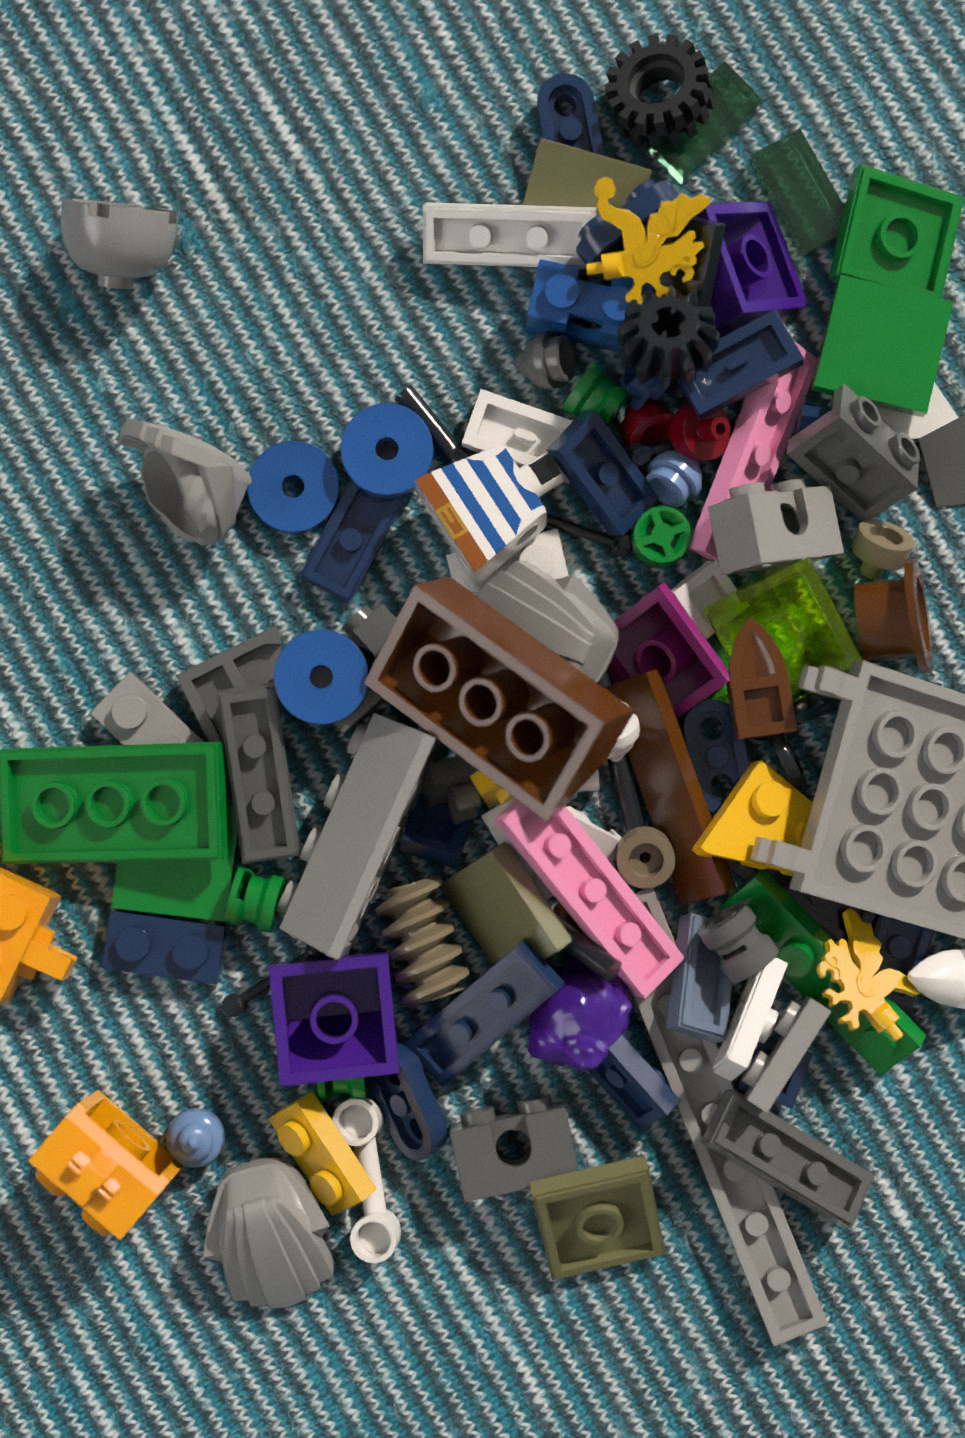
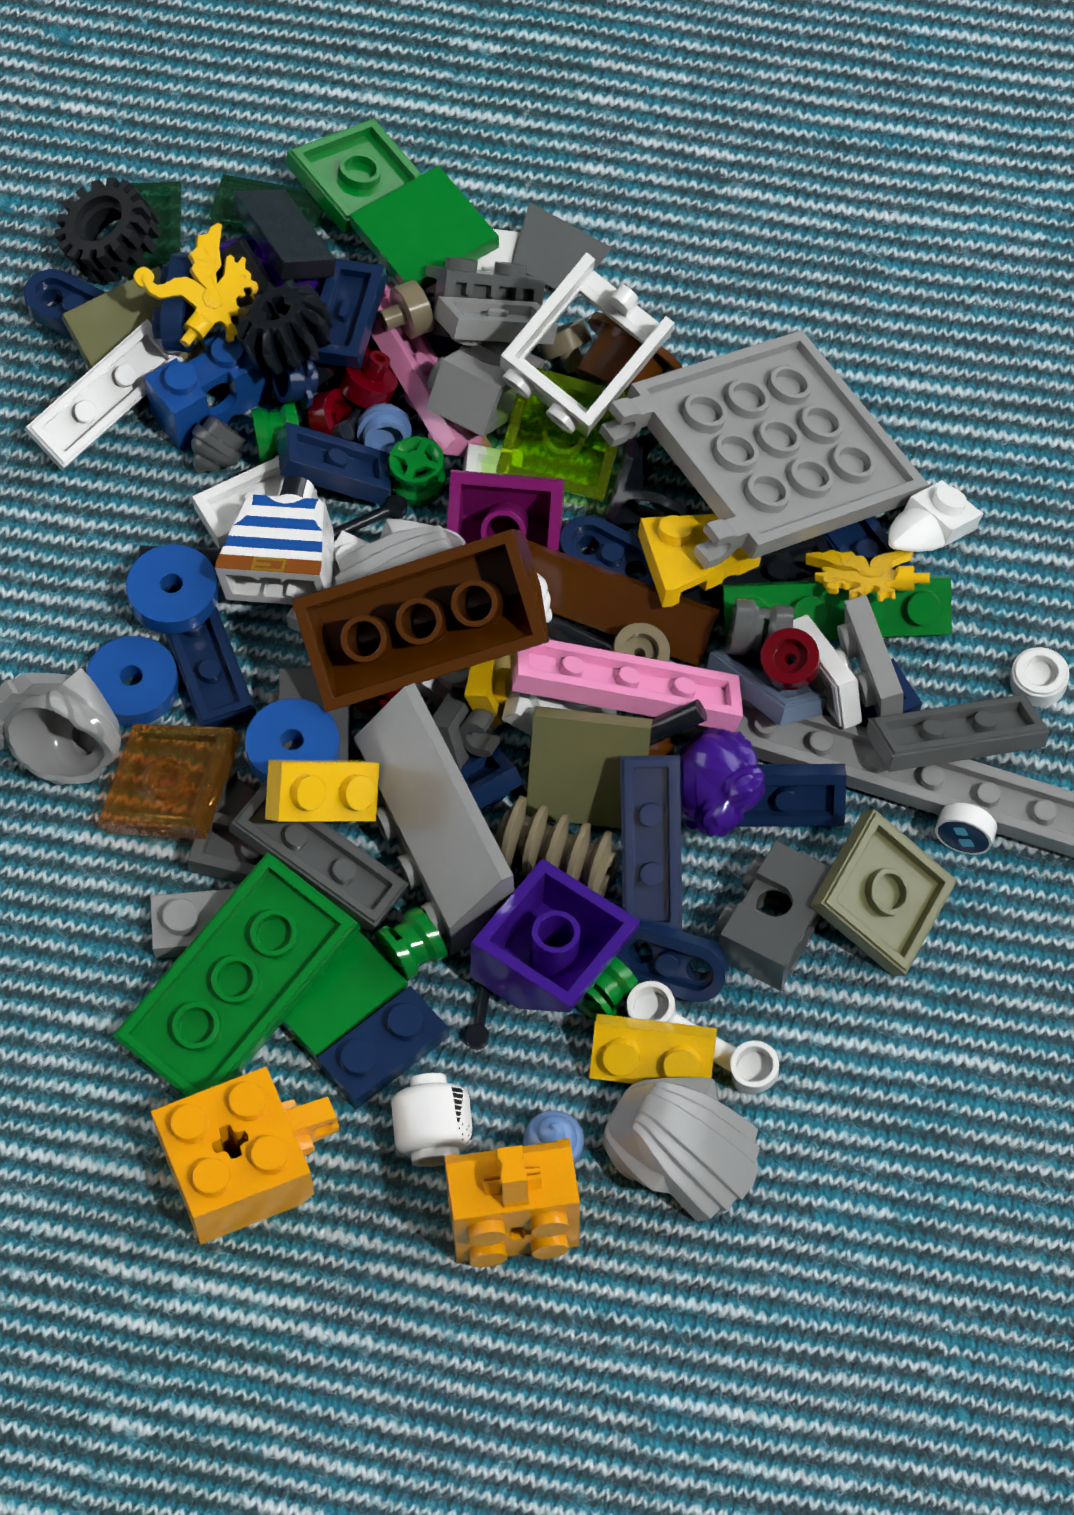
camera: 50 degrees left, 25 degrees down
reddish brown plate [726,618,797,741] -> none
none -> clear orange plate [98,724,241,839]
none -> black tile [233,189,336,281]
none -> yellow plate [265,760,379,822]
none -> dark tan tile [378,280,434,339]
none -> white head [391,1073,473,1167]
none -> light grey plate [433,296,558,346]
none -> white window [500,252,674,437]
none -> dark red tile [761,628,820,690]
none -> tile [935,803,997,855]
none -> white tile [1010,647,1069,707]

